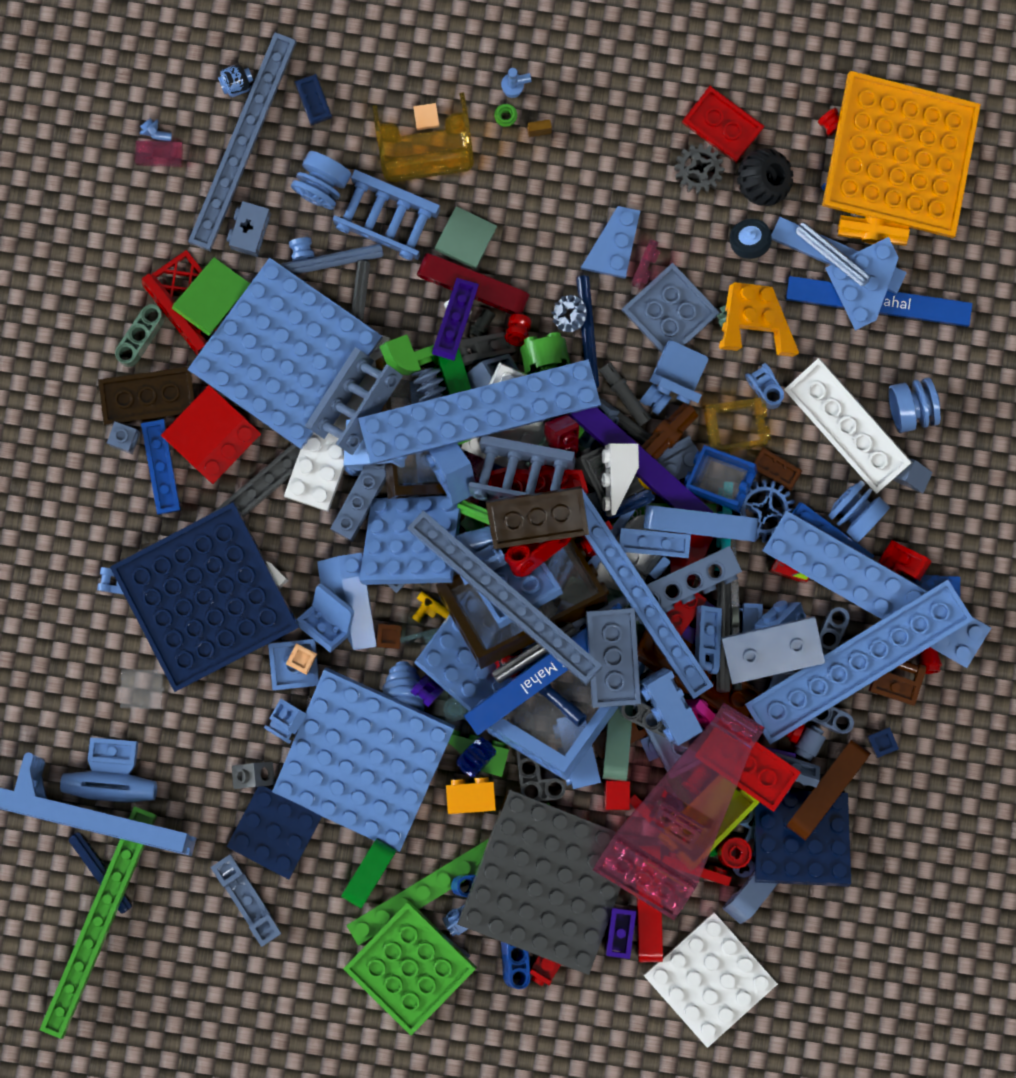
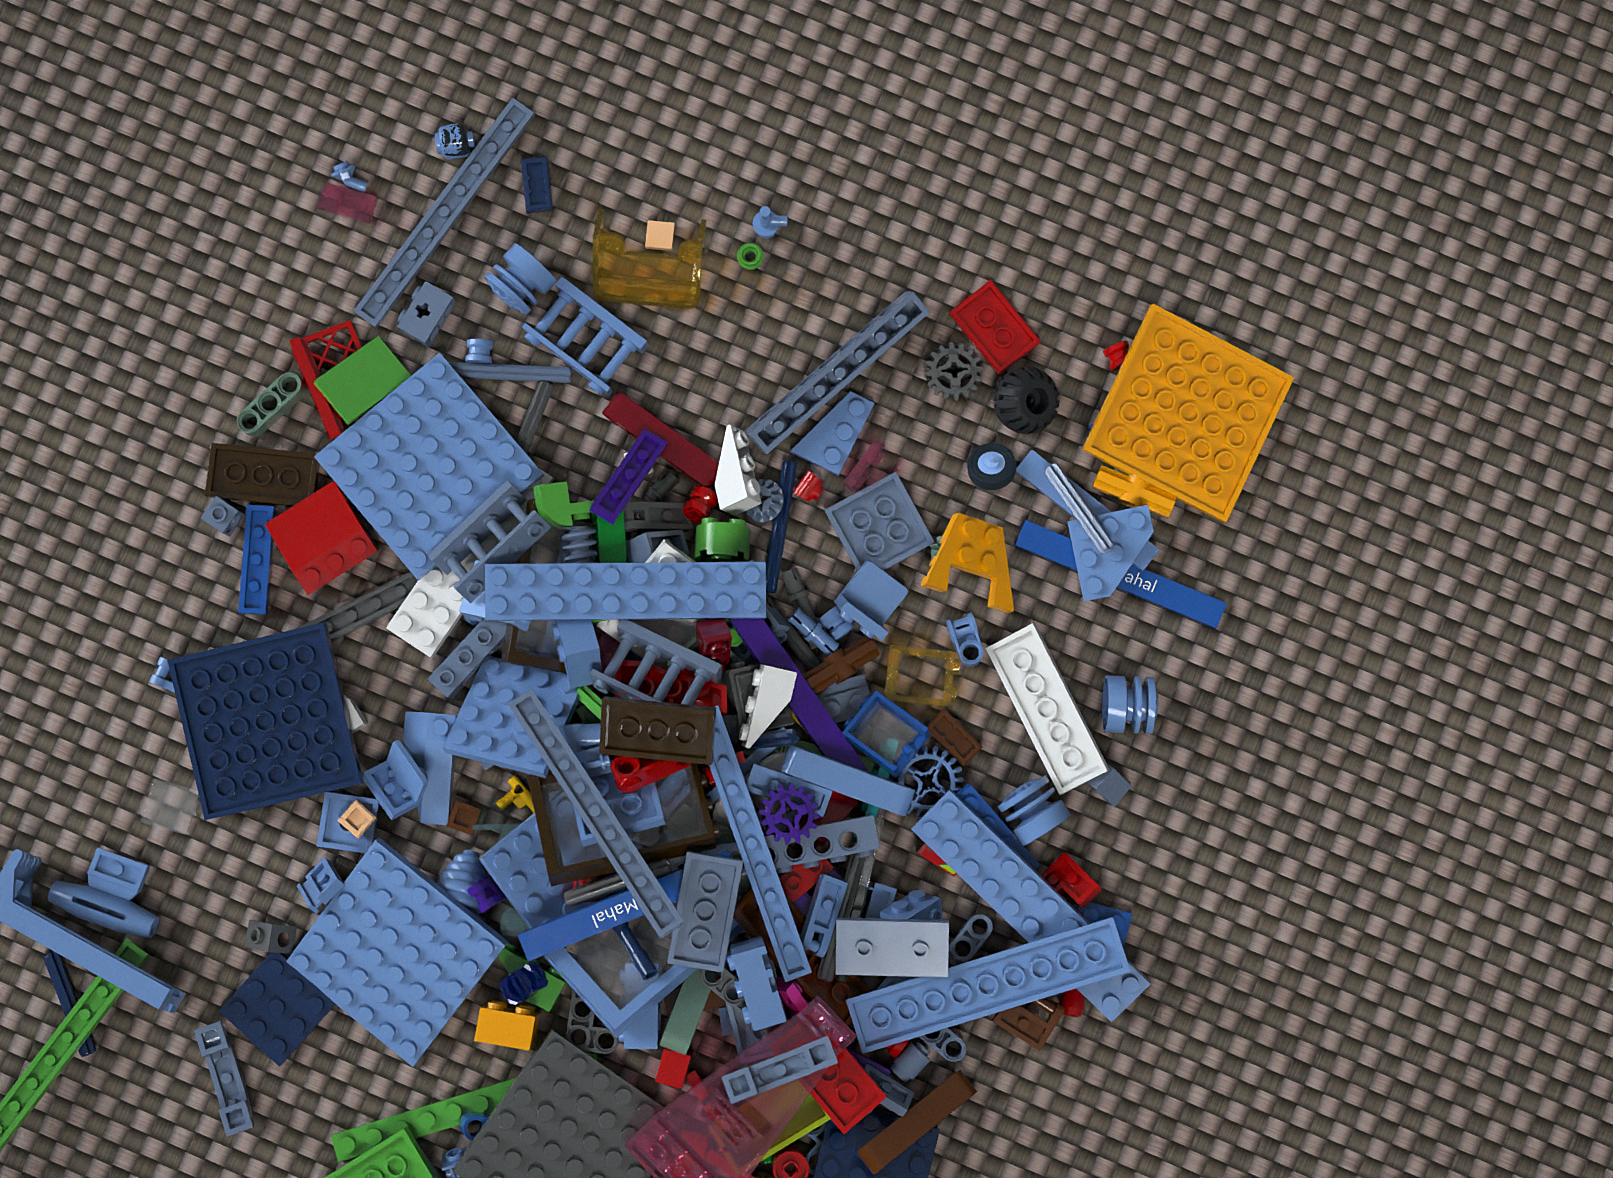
camera: 15 degrees right, 0 degrees up
green beam [341,838,397,909] -> none
sand green slope [434,206,497,270] -> none
pearl gold tile [528,119,552,137] -> none
dark blue plate [867,727,899,758] -> none
none -> white slope [715,425,762,516]
none -> sand blue slope [722,1036,838,1104]
none -> sand blue brick [744,291,930,454]
none -> dark purple gear [759,784,820,845]
none -> medium blue pin [787,607,839,657]
none -> red plate [793,470,825,502]

